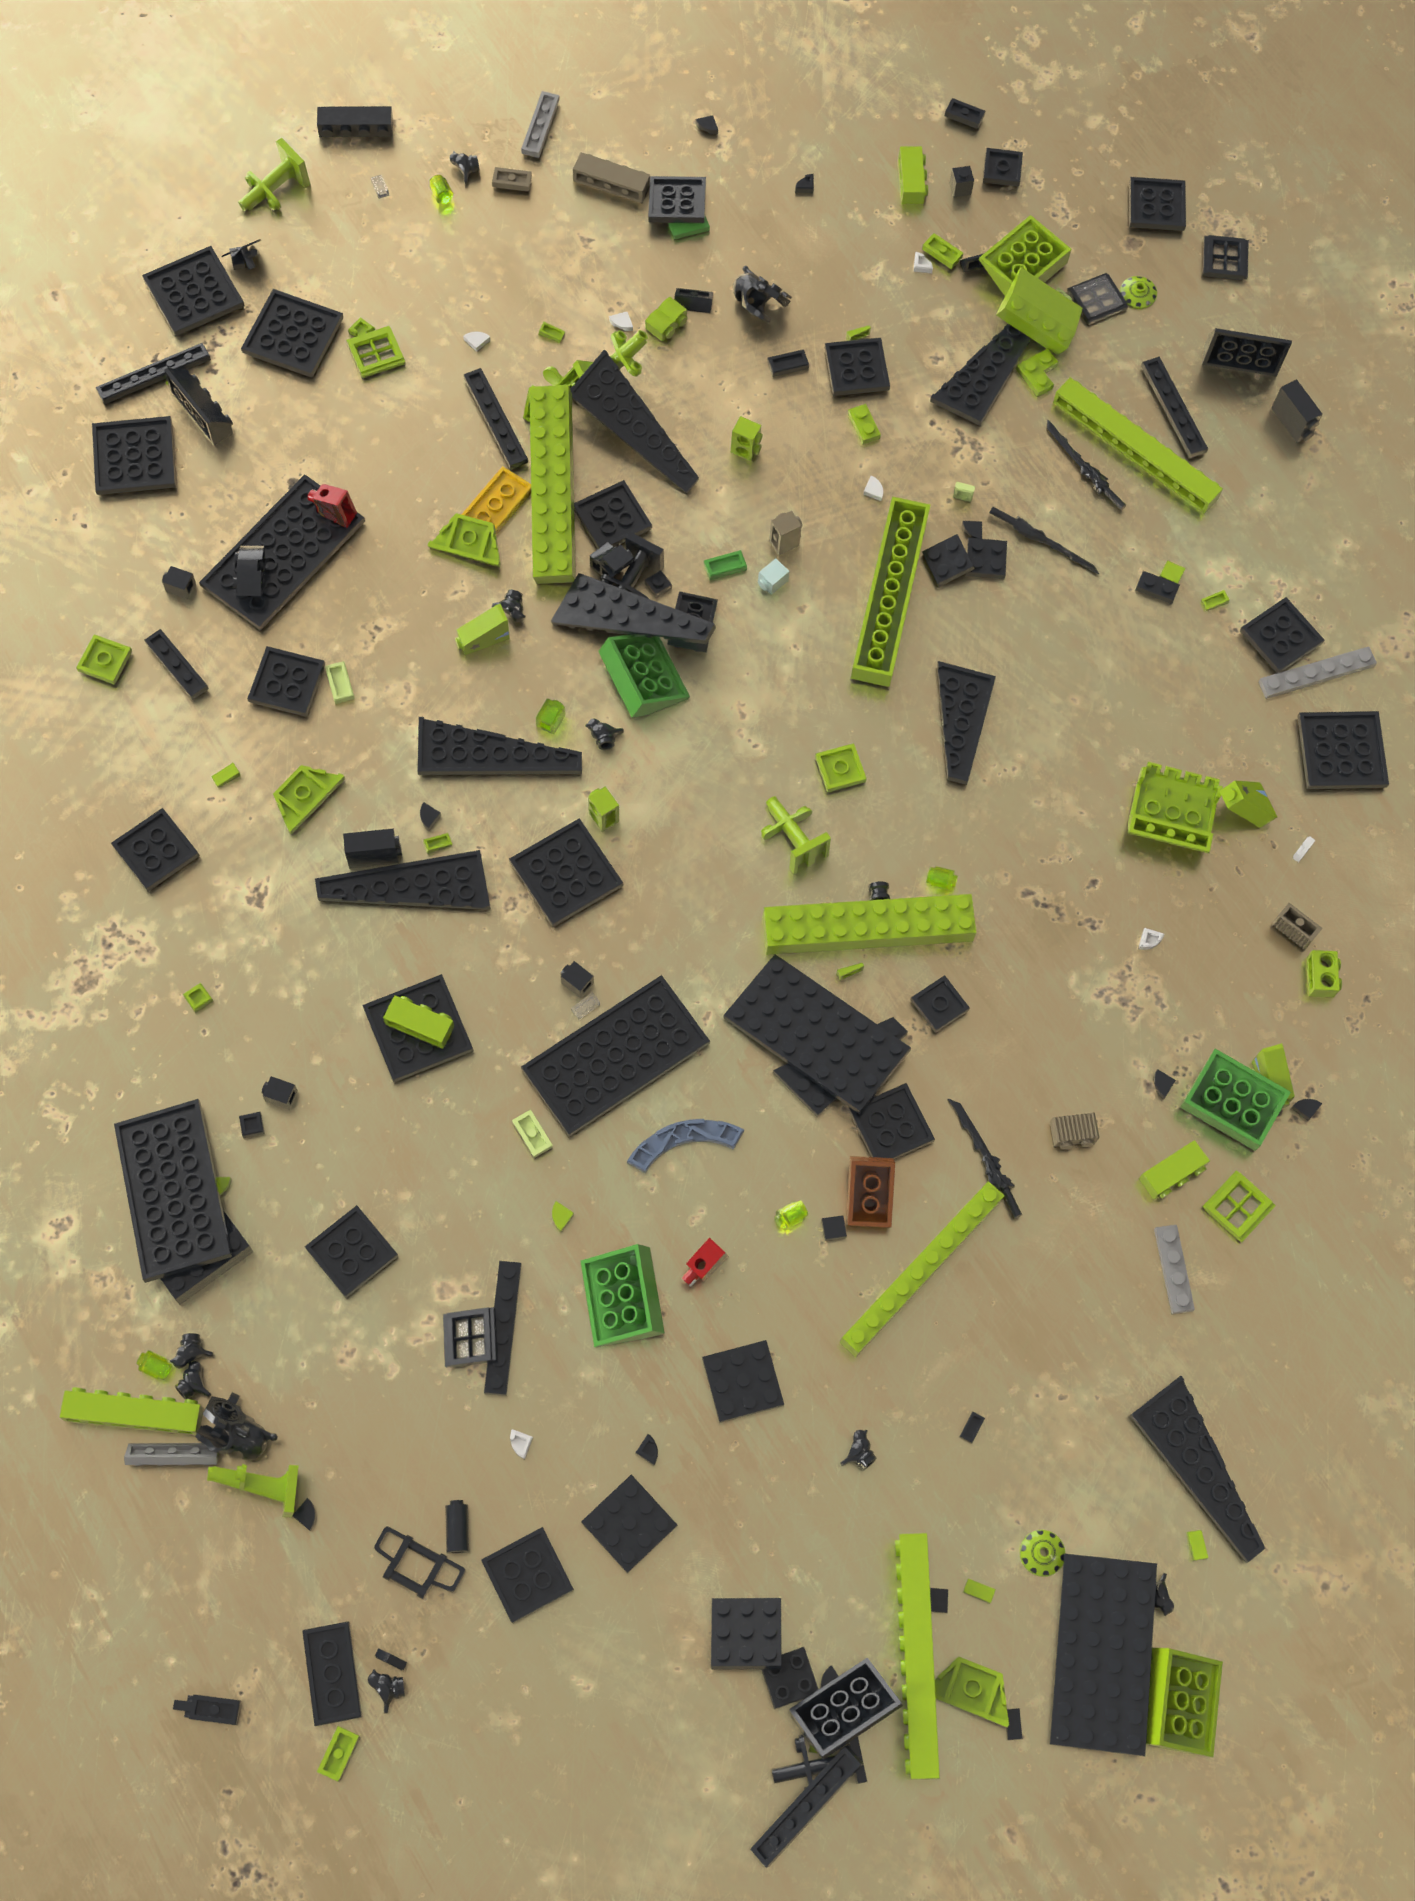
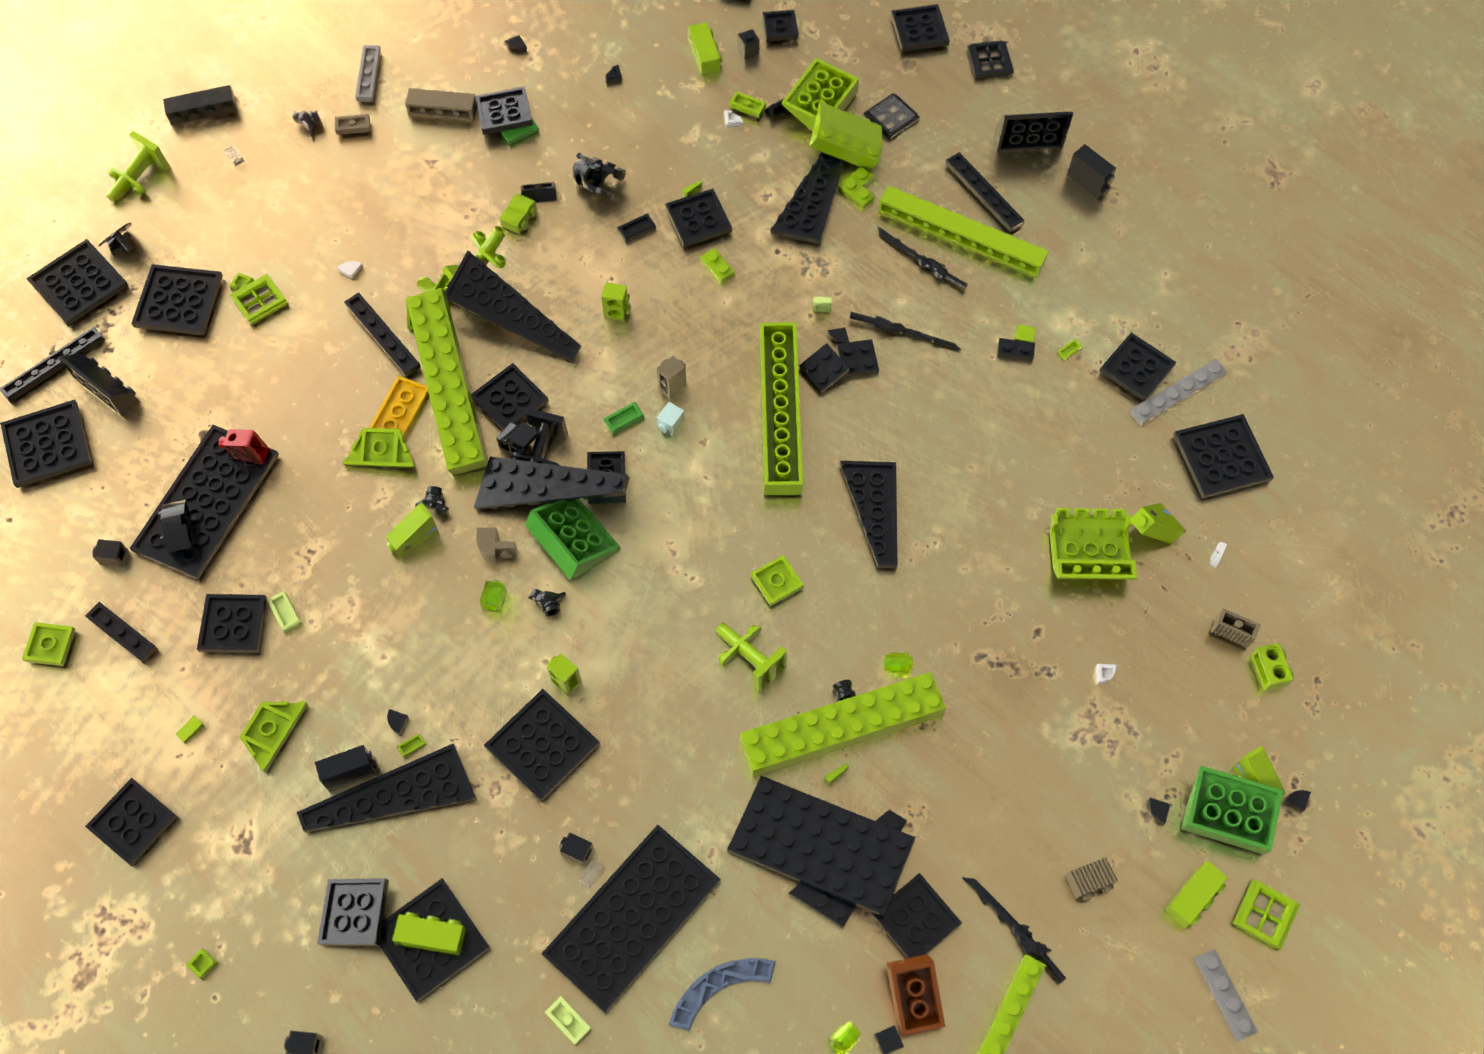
camera: 10 degrees left, 5 degrees down
black wing [417,717,582,775] -> none
clear neon green brick [429,175,453,204] -> none
lime piece [538,322,565,342] -> none
white tile [609,312,633,331] -> none
black plate [645,570,672,598] -> none
white tile [863,476,883,501] -> none
black plate [910,975,970,1033] -> none
lime dish [1120,276,1157,309] -> none
none -> plate [317,878,389,946]
none -> dark tan brick [476,527,517,563]

